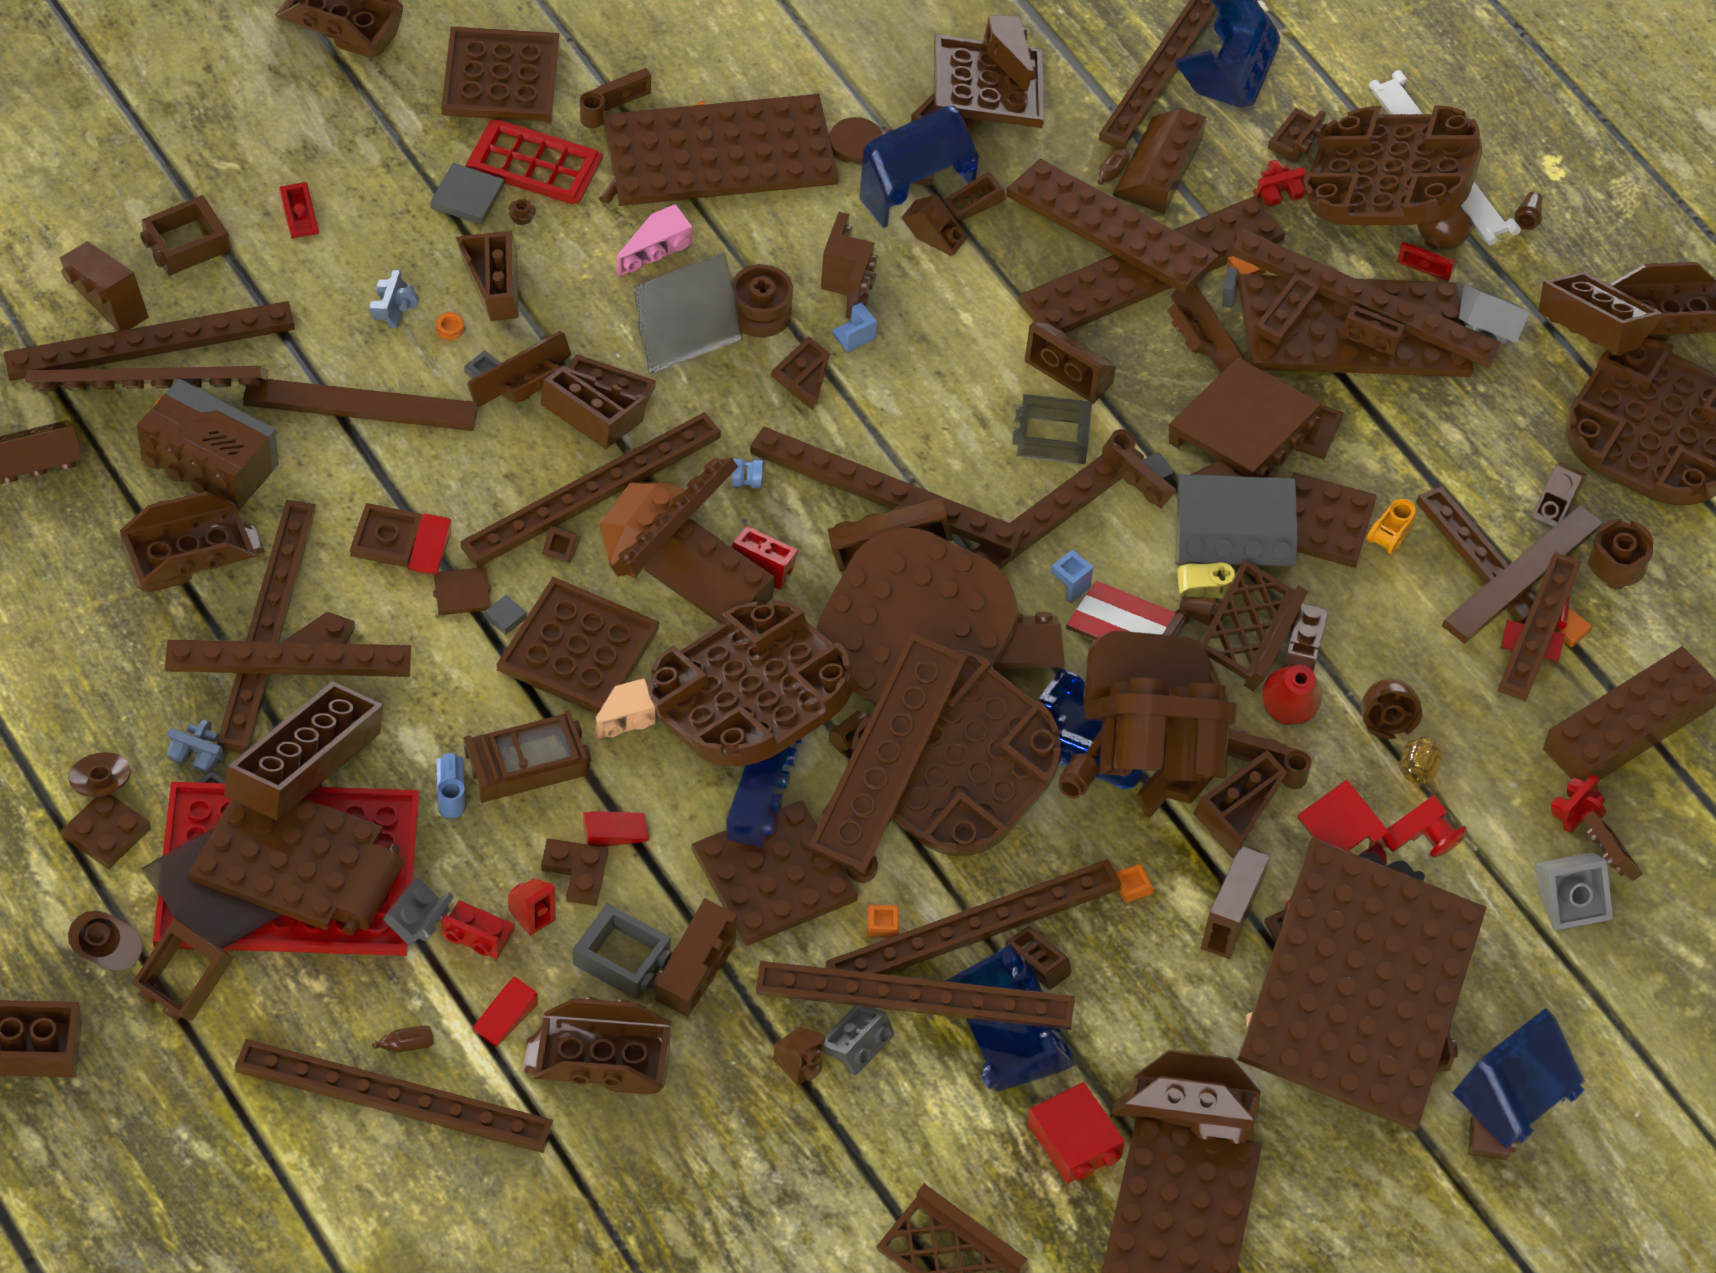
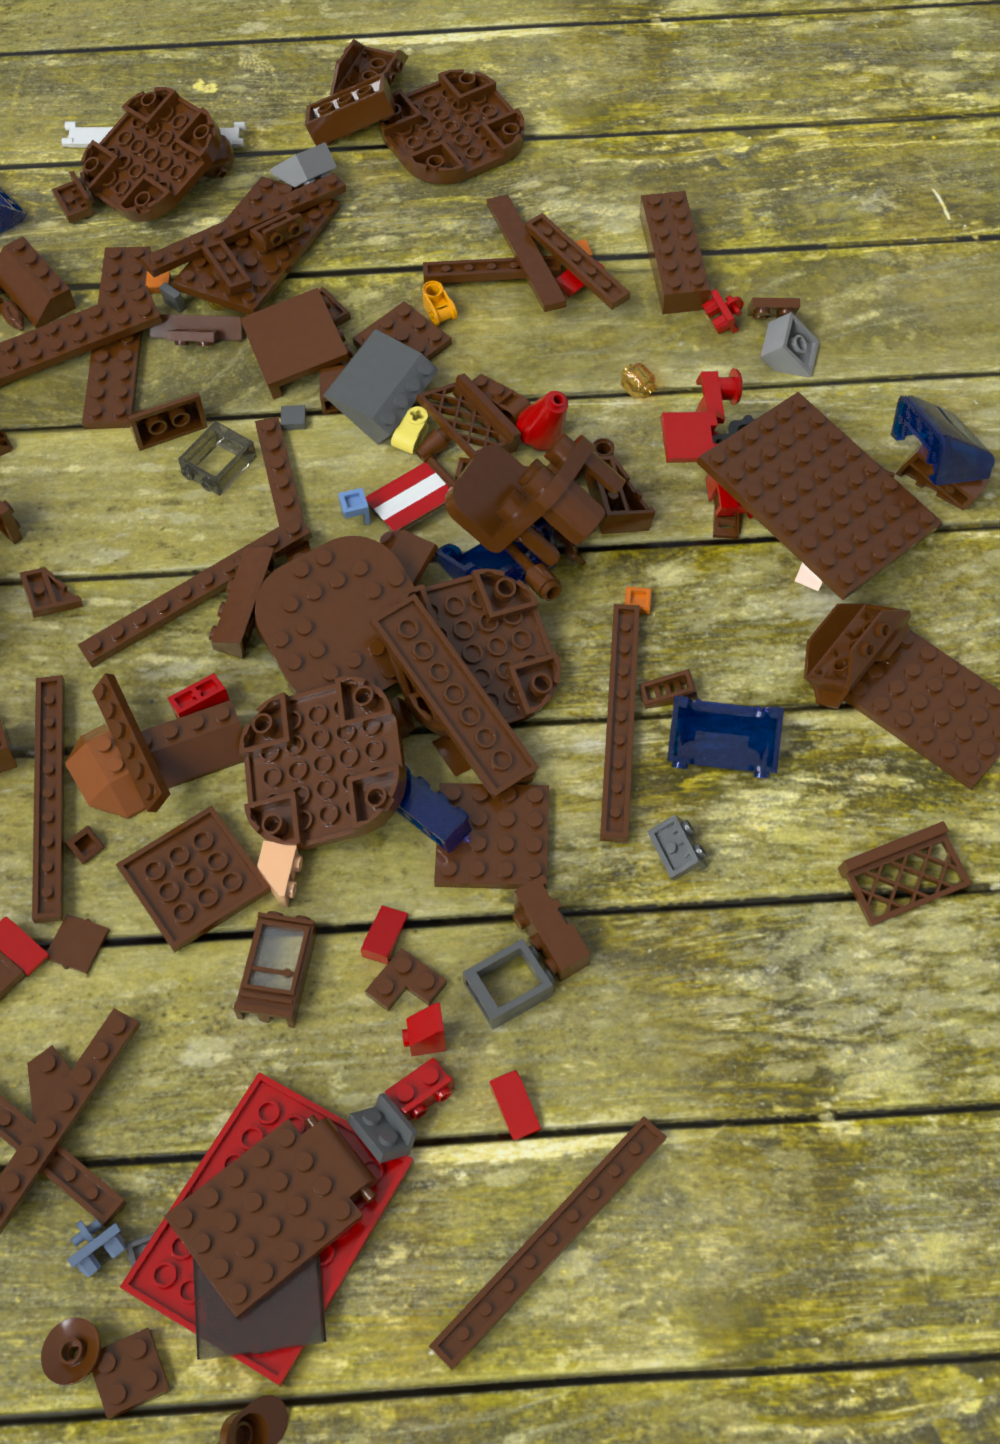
camera: 55 degrees left, 5 degrees up
reddish brown window [132,919,234,1021] -> none
reddish brown brick [225,681,384,821] -> none
reddish brown piece [372,1025,434,1053] -> none
medium blue piece [436,753,465,818] -> none
dark grey tile [484,595,527,635] -> none
reddish brown slope [522,997,671,1094] -> none
medium blue wheel [732,458,763,489] -> none
reddish brown plate [756,961,1075,1030] -> none
reddish brown slope [773,1027,825,1086] -> none
medium blue panel [833,302,877,352] -> none
orange tile [867,905,899,938] -> none
red brick [1027,1082,1125,1184] -> none
reddish brown plate [1102,429,1177,509] -> none
slope [1201,846,1270,959] -> none
red hips [1253,160,1306,208] -> none
reddish brown cylinder [1361,678,1423,739] -> none
red slope [1397,241,1455,282] -> none
reddish brown cone [1514,192,1543,230] -> none
slope [1532,462,1588,527] -> none
reddish brown brick [1588,519,1653,589] -> none

